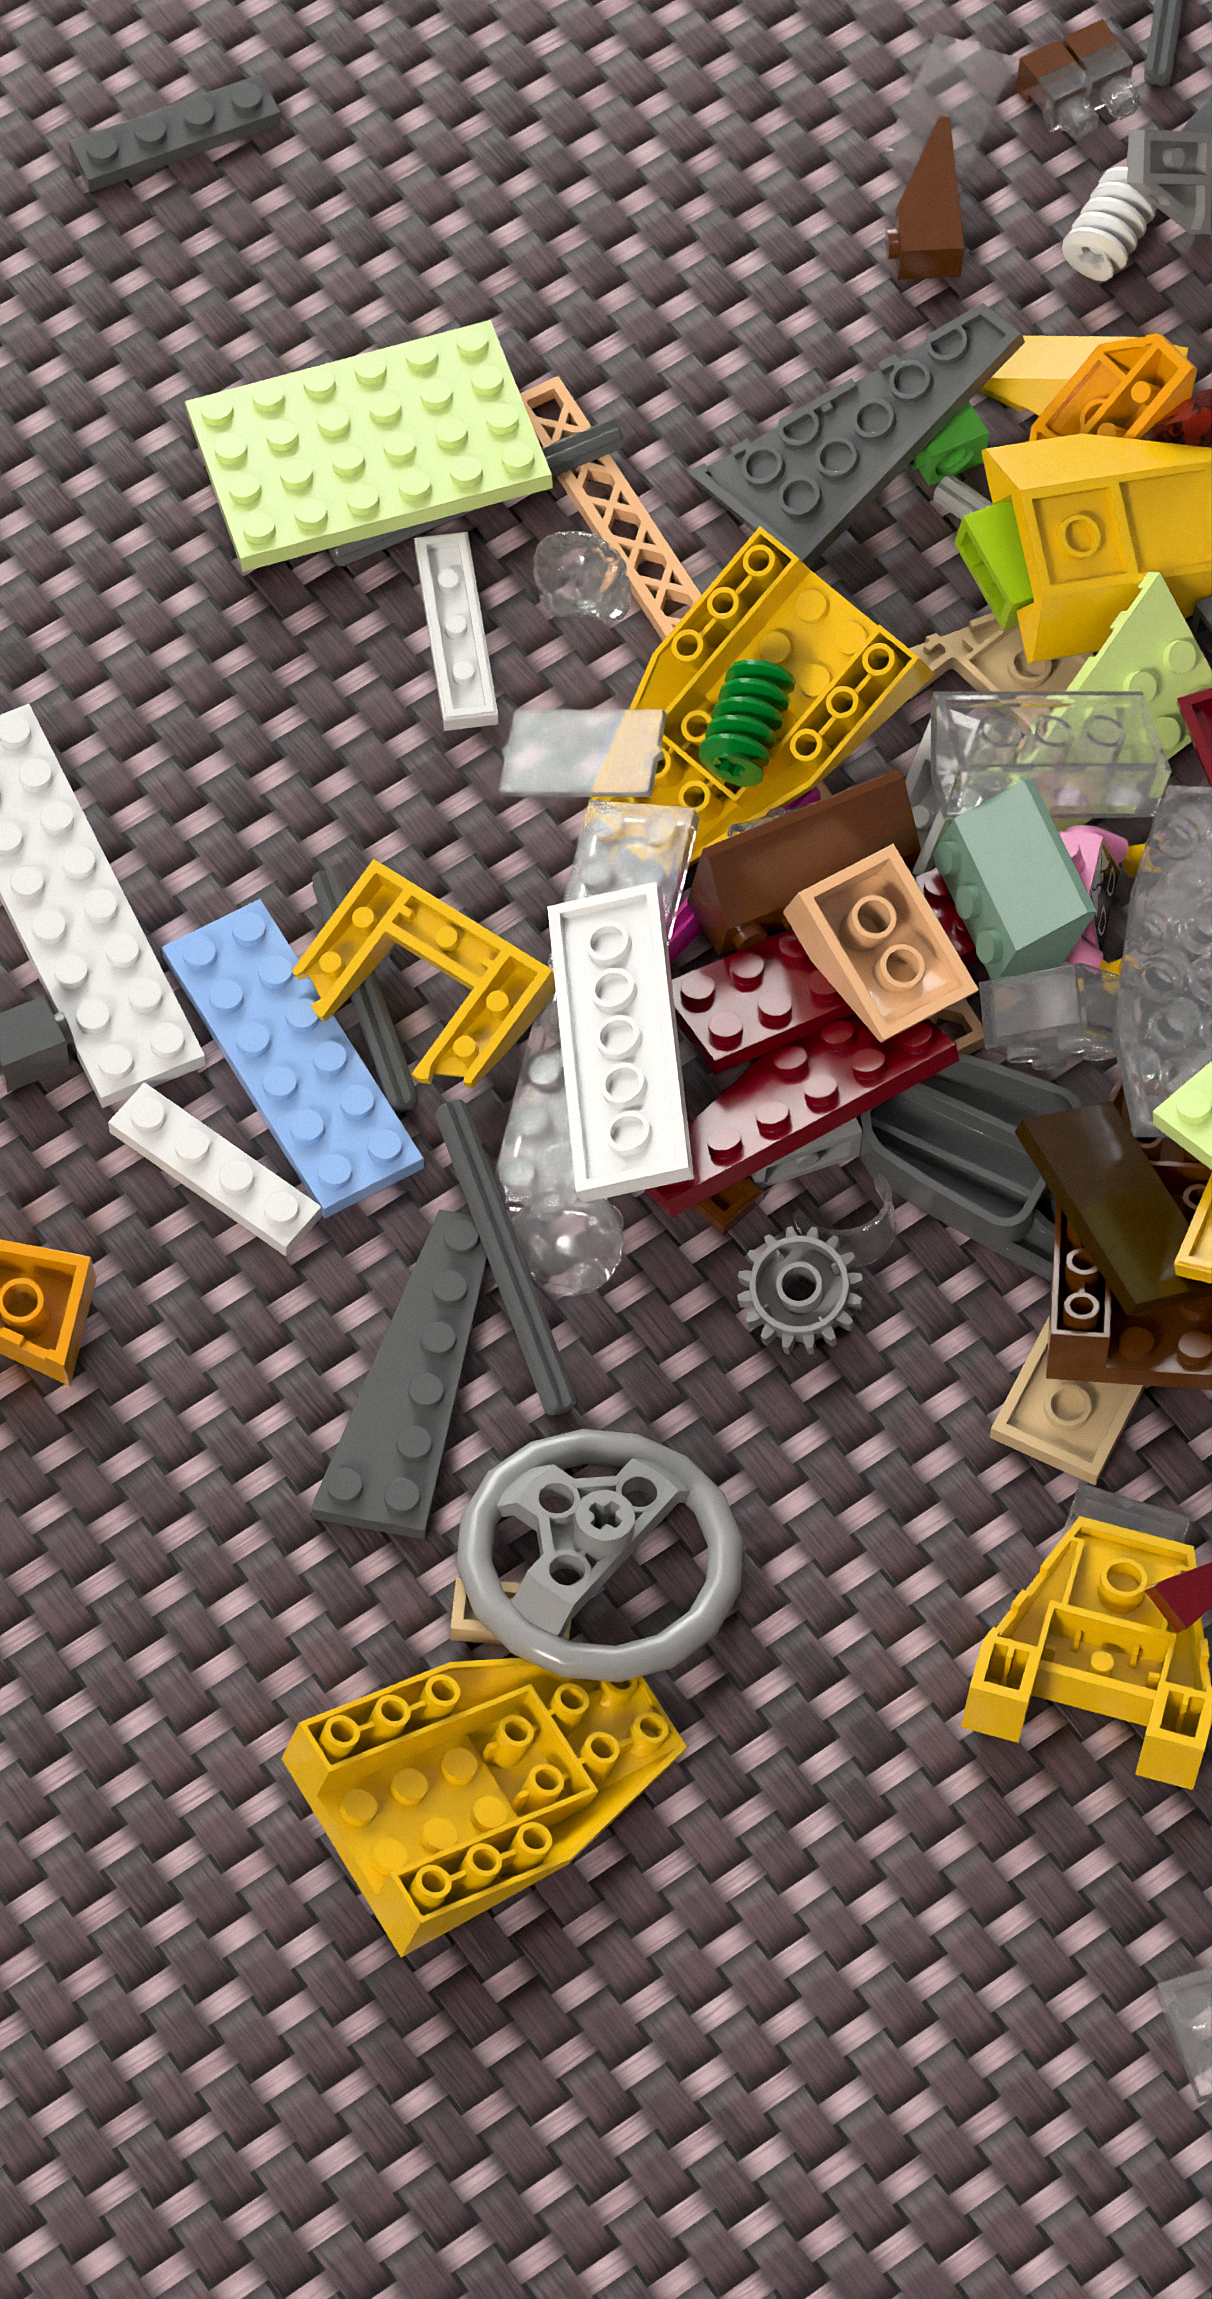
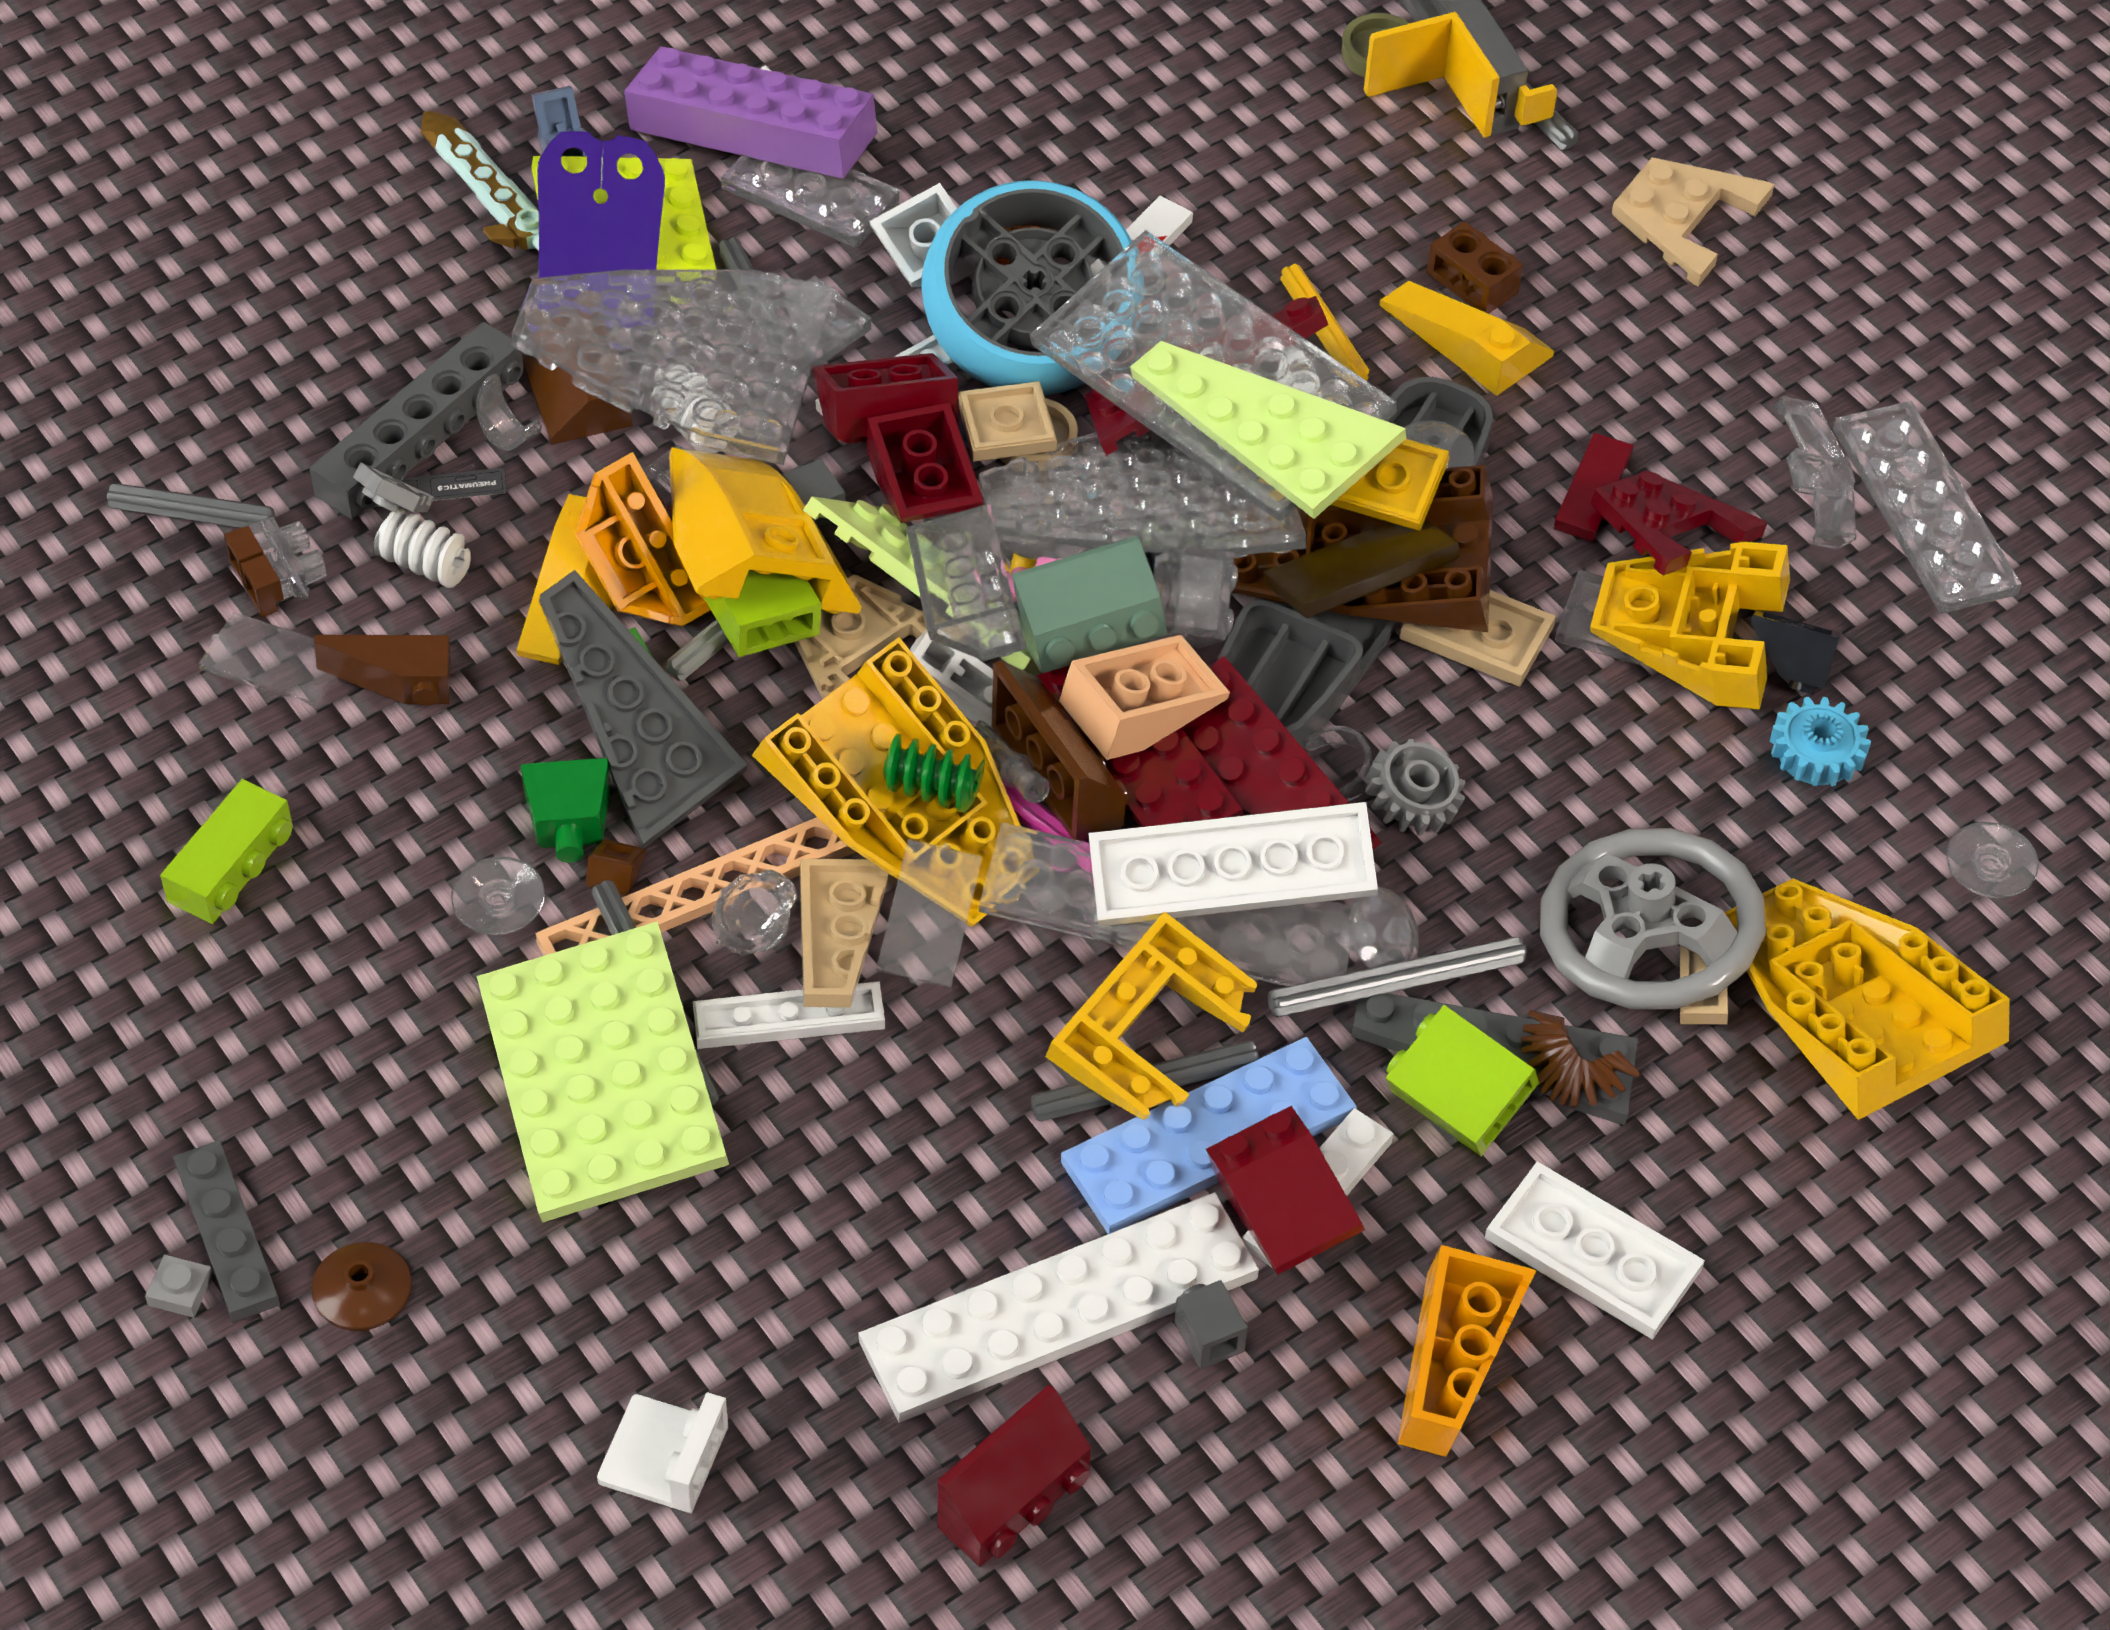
camera: 90 degrees left, 10 degrees down
none -> light grey plate [145,1255,213,1318]
none -> lime brick [160,779,293,924]
none -> reddish brown dish [312,1242,412,1331]
none -> clear dish [451,857,545,935]
none -> green torso [521,758,611,863]
none -> reddish brown slope [586,839,646,896]
none -> tan wing [800,859,890,1007]
none -> dark red slope [1206,1105,1365,1275]
none -> lime brick [1385,1005,1539,1157]
none -> white plate [1485,1161,1705,1340]
none -> reddish brown hair [1521,1010,1641,1107]
none -> black slope [1751,610,1841,694]
none -> medium azure gear [1769,697,1871,786]
none -> clear dish [1946,822,2039,898]

